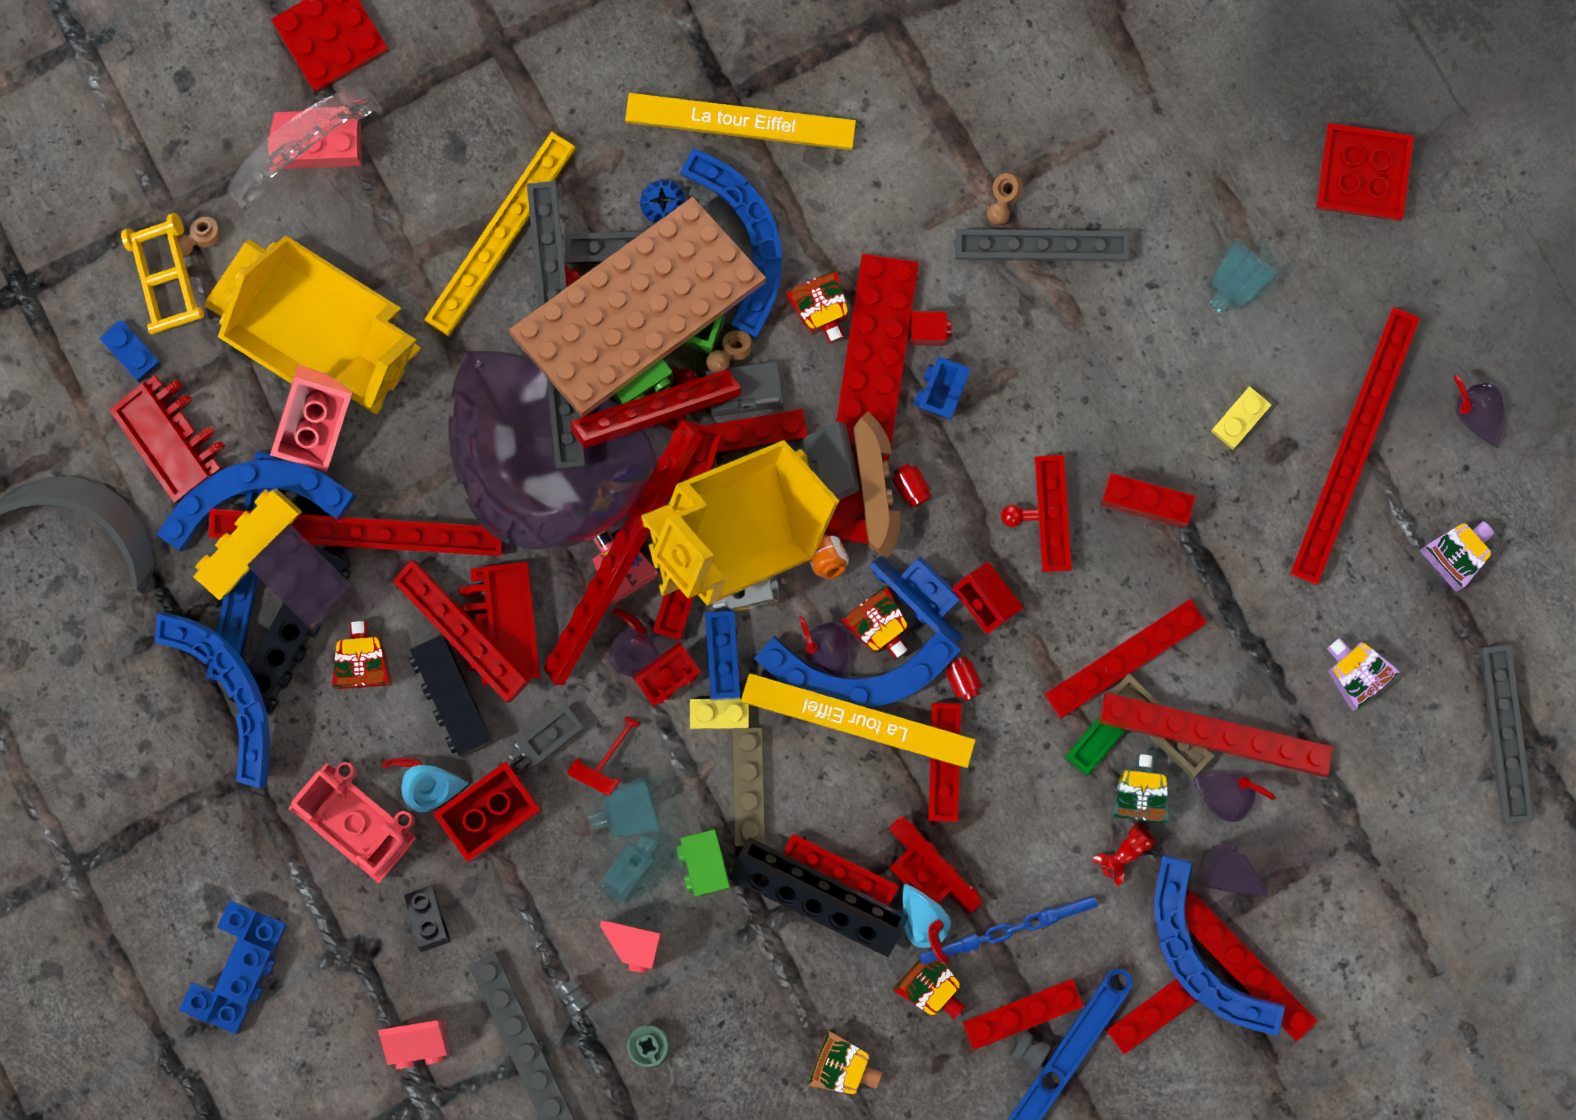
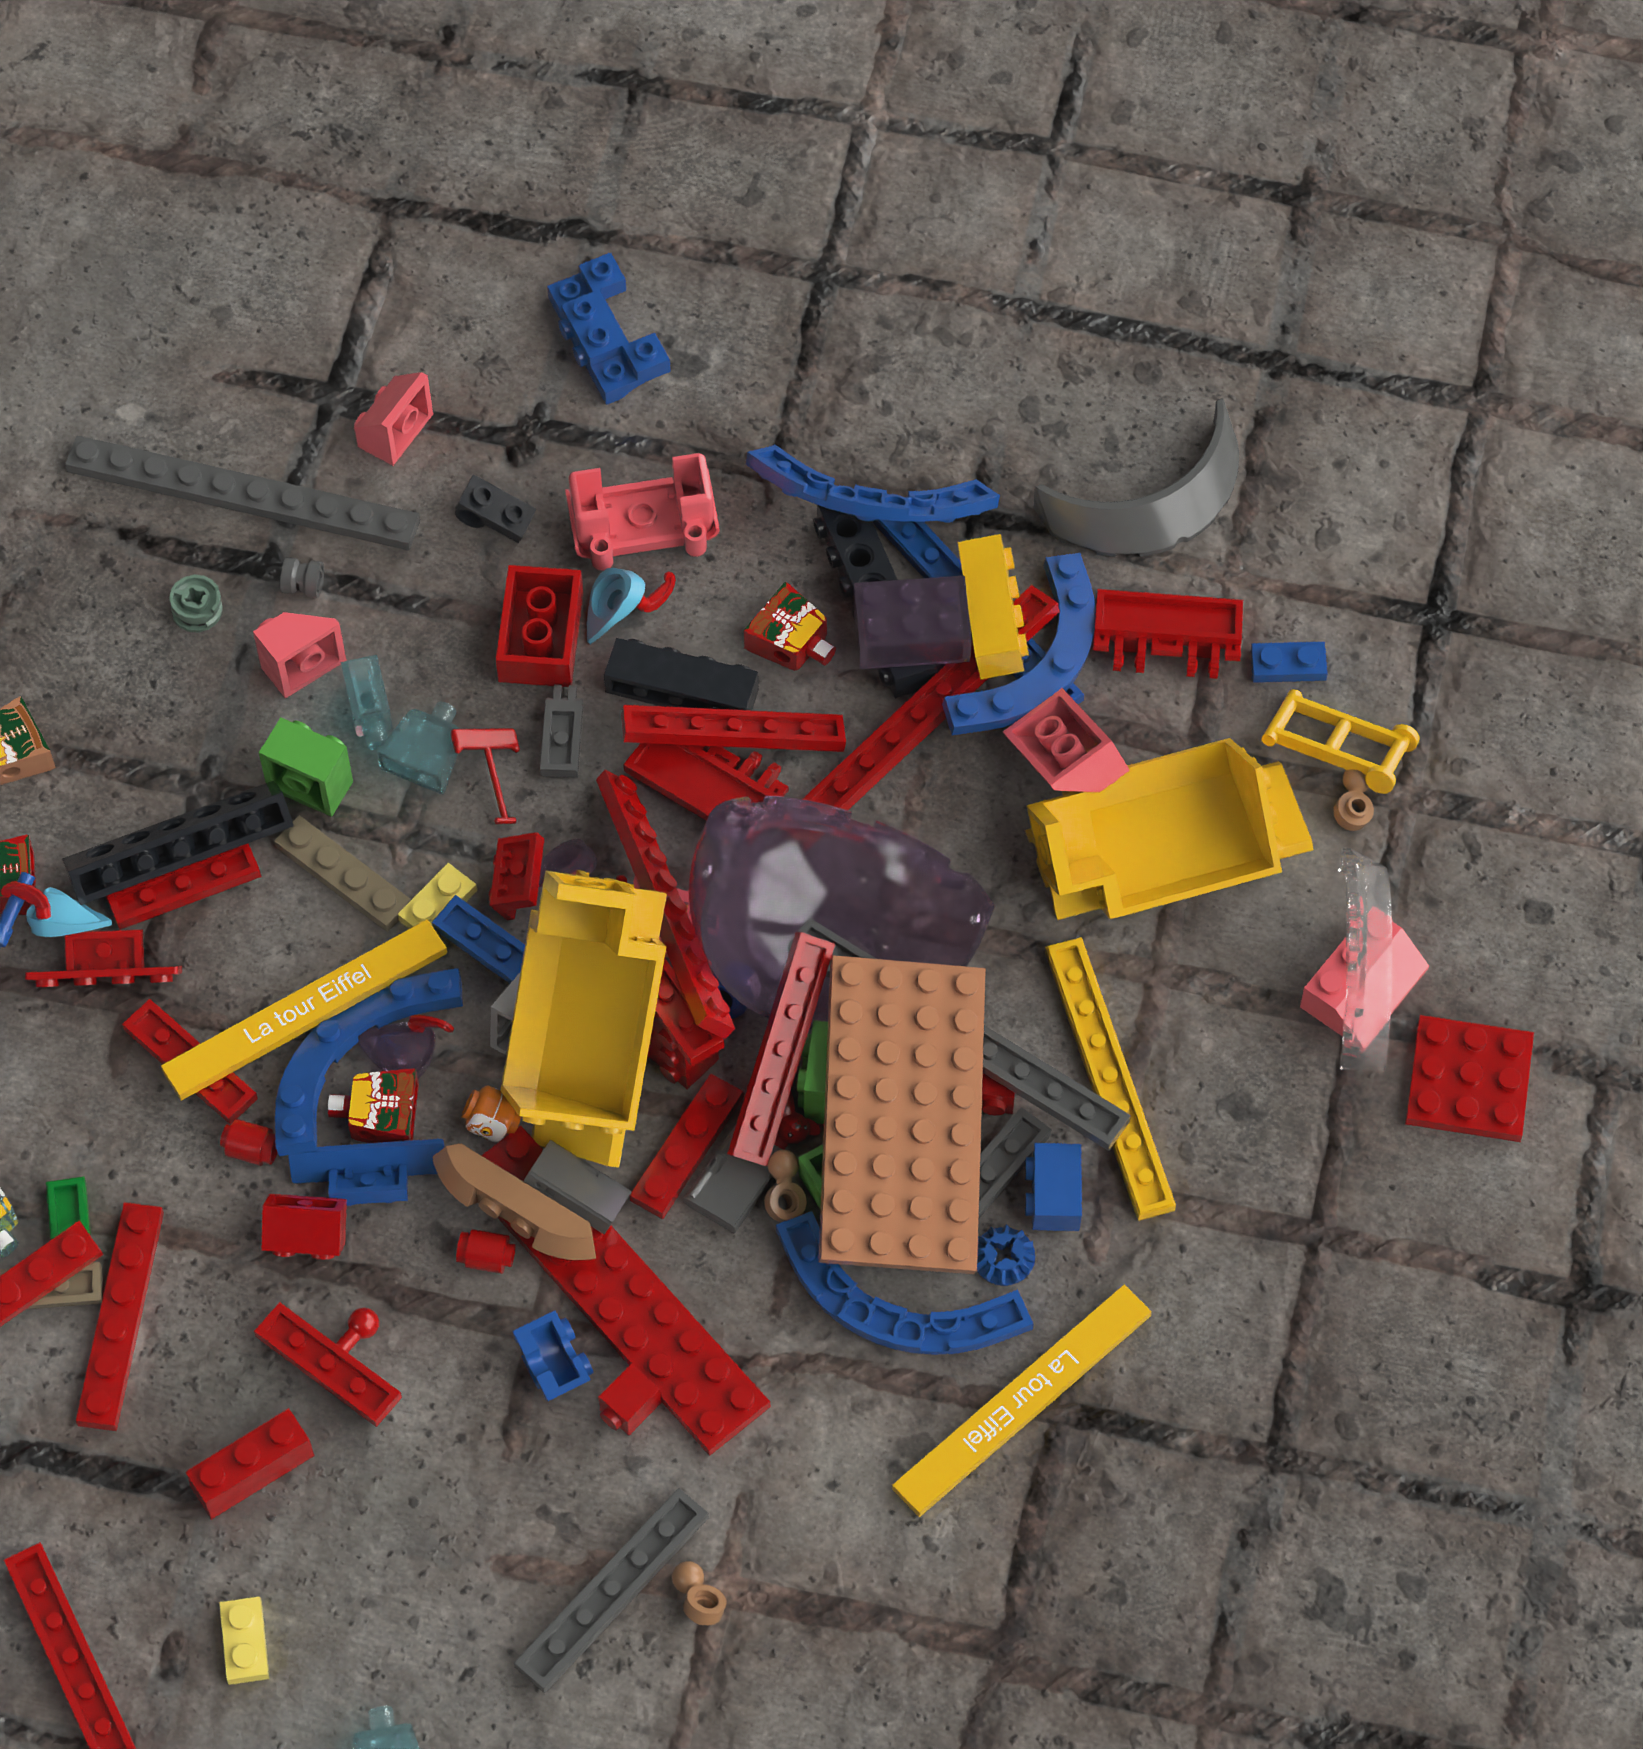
camera: 130 degrees right, 20 degrees down
torso [786,269,848,344] -> none
none -> blue brick [1025,1143,1082,1231]

